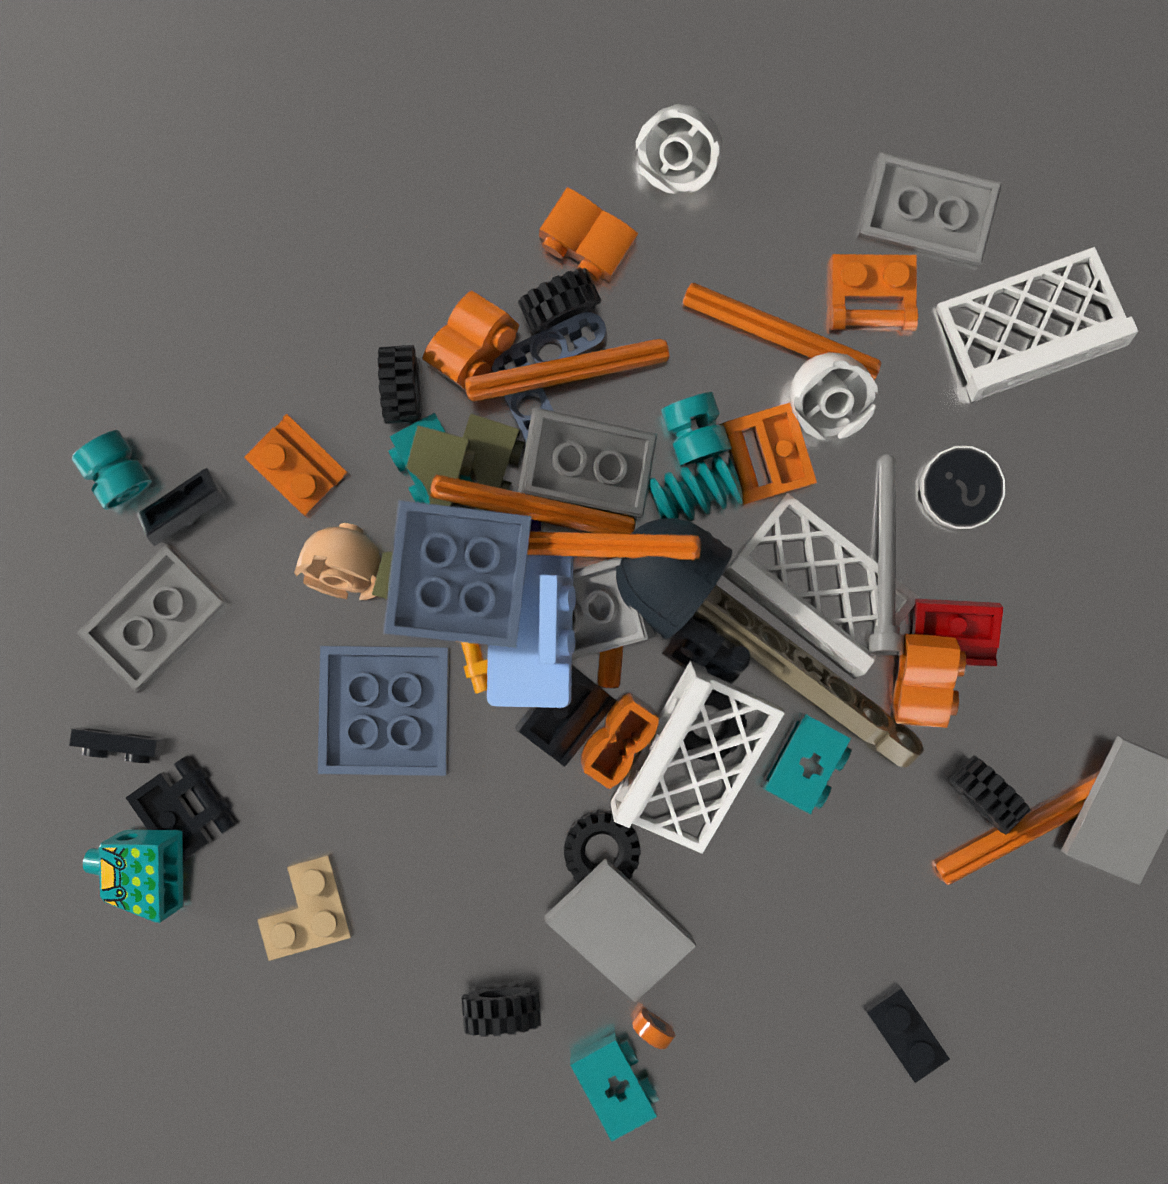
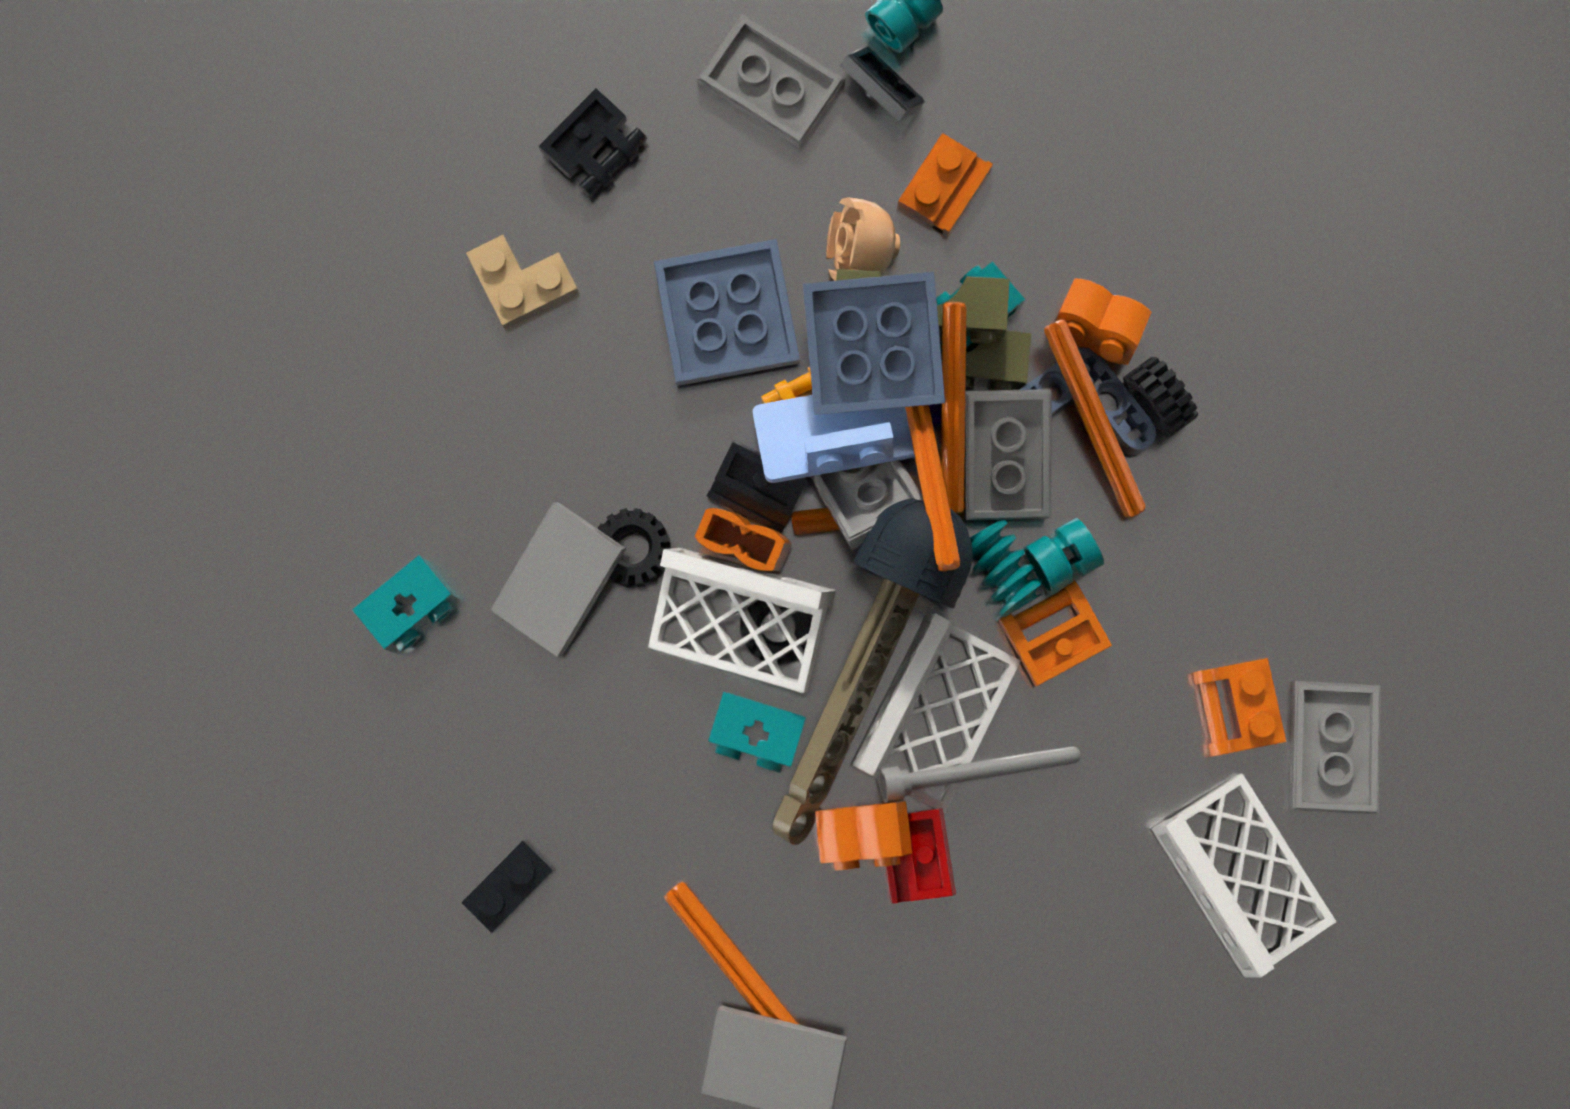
camera: 80 degrees right, 5 degrees down
black plate [69,727,167,763] -> none
teal torso [83,830,183,923] -> none
black tyre [377,345,421,424] -> none
black tyre [461,985,541,1037] -> none
orange brick [539,187,638,282] -> none
orange tile [632,1009,676,1049] -> none
white cylinder [636,104,723,194] -> none
black plate [662,617,750,684] -> none
orange axle [683,283,881,380] -> none
white cylinder [789,352,878,440] -> none
black tile [919,446,1005,530] -> none
black tyre [949,755,1031,835] -> none

